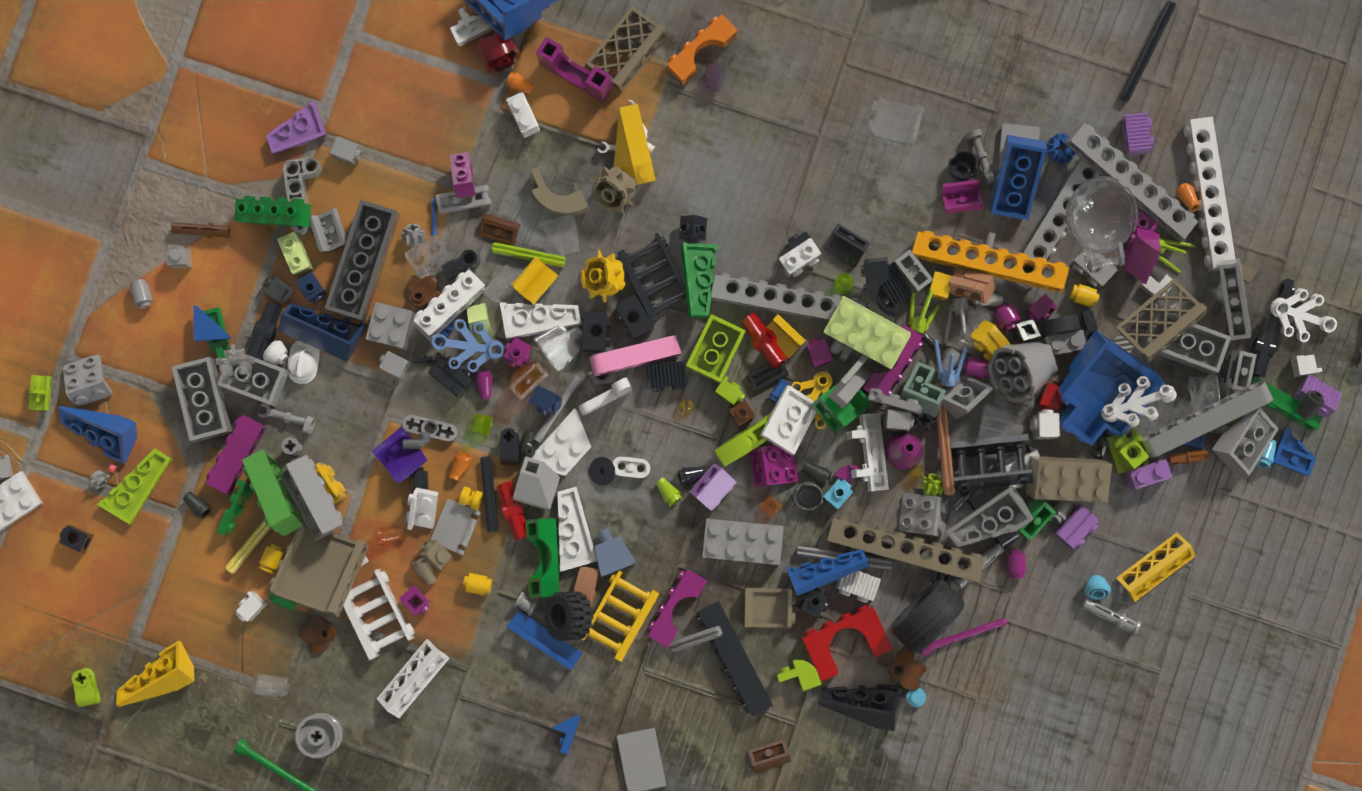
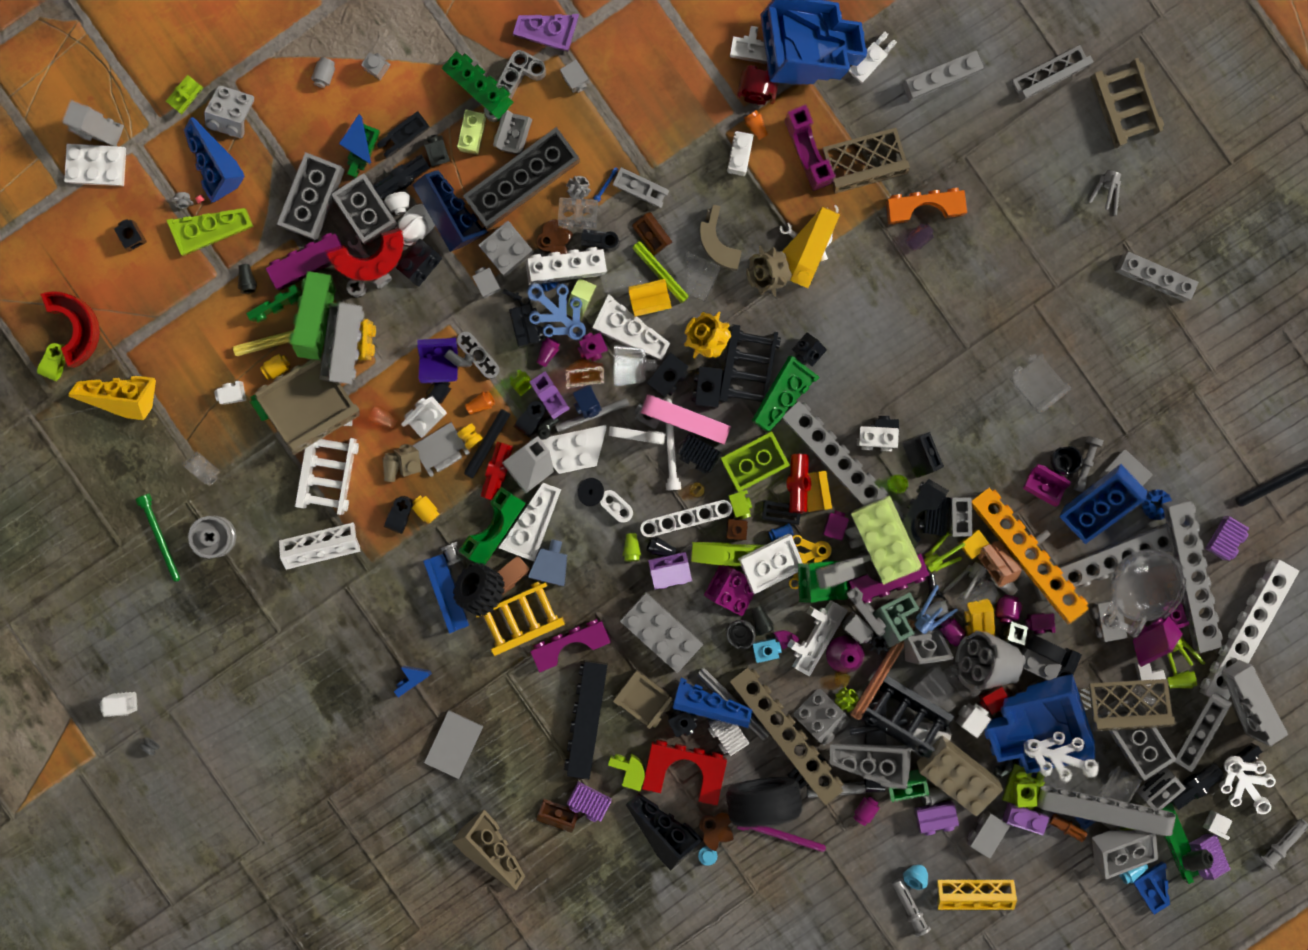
camera: 35 degrees right, 5 degrees up
reddish brown pin [171,222,231,238] -> none
clear hips [215,344,255,376] -> none
dark blue brick [296,271,327,303] -> none
reddish brown plate [299,615,336,654] -> none
magenta brick [399,585,431,616] -> none
magenta brick [450,152,476,198] -> none
light grey axle [670,626,722,652] -> none
clear orange plate [759,494,782,518] -> none
yellow brick [1069,284,1099,307] -> none
orange cone [1176,183,1200,212] -> none
none -> red brick [40,291,100,368]
none -> red brick [325,228,404,281]
none -> black hinge [377,111,430,158]
none -> black piece [384,496,413,534]
none -> black bracket [396,239,442,287]
none -> medium lavender brick [529,371,570,419]
none -> medium lavender brick [567,781,612,822]
none -> white beam [640,500,732,537]
none -> white piece [665,399,681,491]
none -> light grey brick [967,811,1010,858]
none -> lime cone [1167,670,1197,689]
none -> light grey wedge [1222,660,1288,746]

